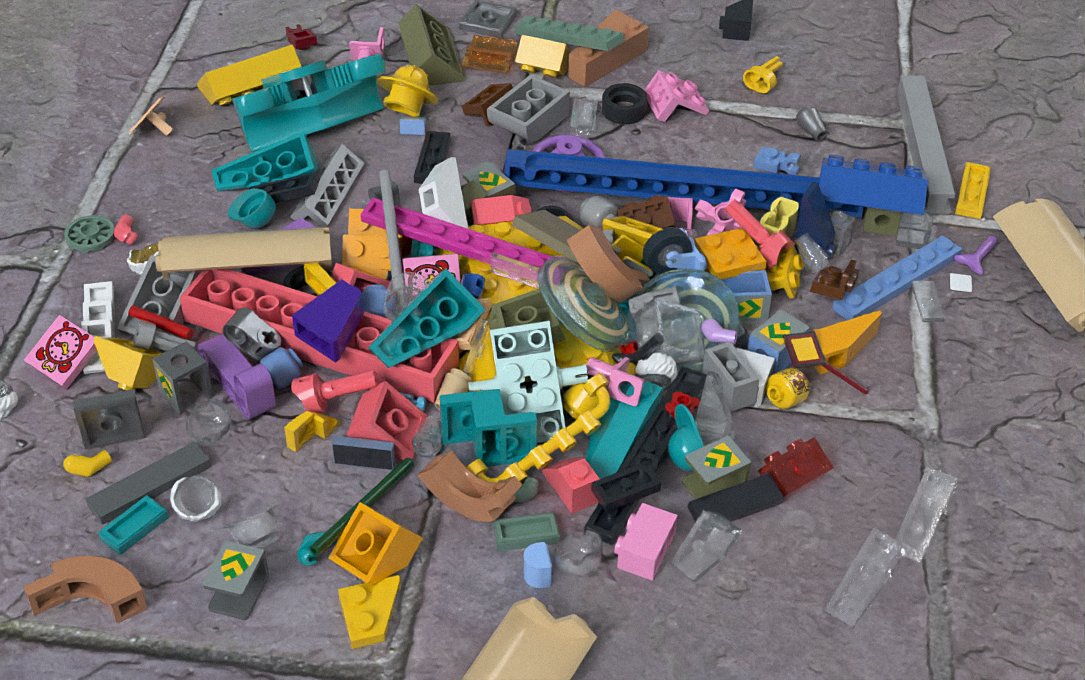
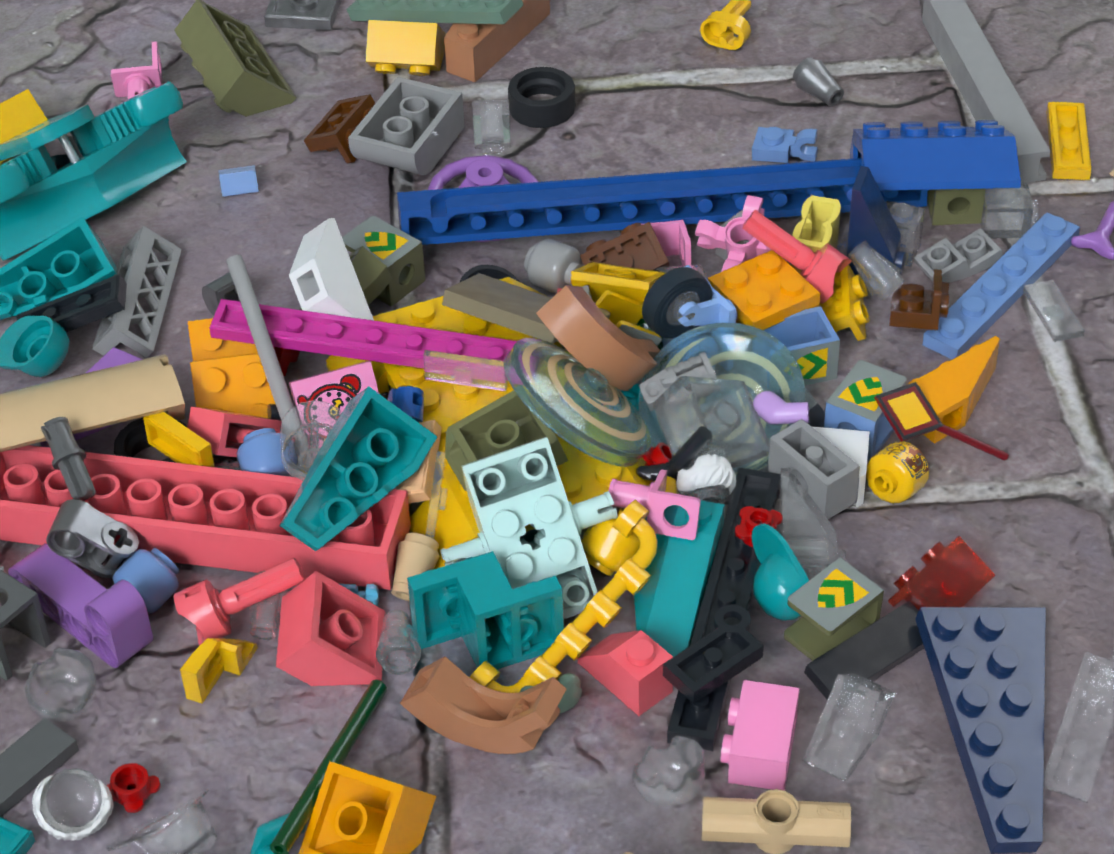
camera: 10 degrees left, 0 degrees up
dark red plate [285,24,317,50] -> none
dark purple slope [292,279,364,363] -> none
black tile [332,436,395,470] -> none
yellow helmet [377,65,438,117] -> none
teal wheel [411,239,435,258] -> none
black tile [414,131,451,184] -> none
clear orange slope [462,35,519,73] -> none
coral slope [471,195,531,225] -> none
sand green tile [493,512,560,552] -> none
light blue brick [523,542,552,588] -> none
bright pink bracket [644,70,709,122] -> none
white sticker [950,273,972,292] -> none
none -> dark grey axle [41,417,96,501]
none -> red plate [106,763,161,813]
none -> tan piece [702,789,851,854]
none -> light grey slope [913,228,1003,282]
none -> wing [915,607,1046,854]

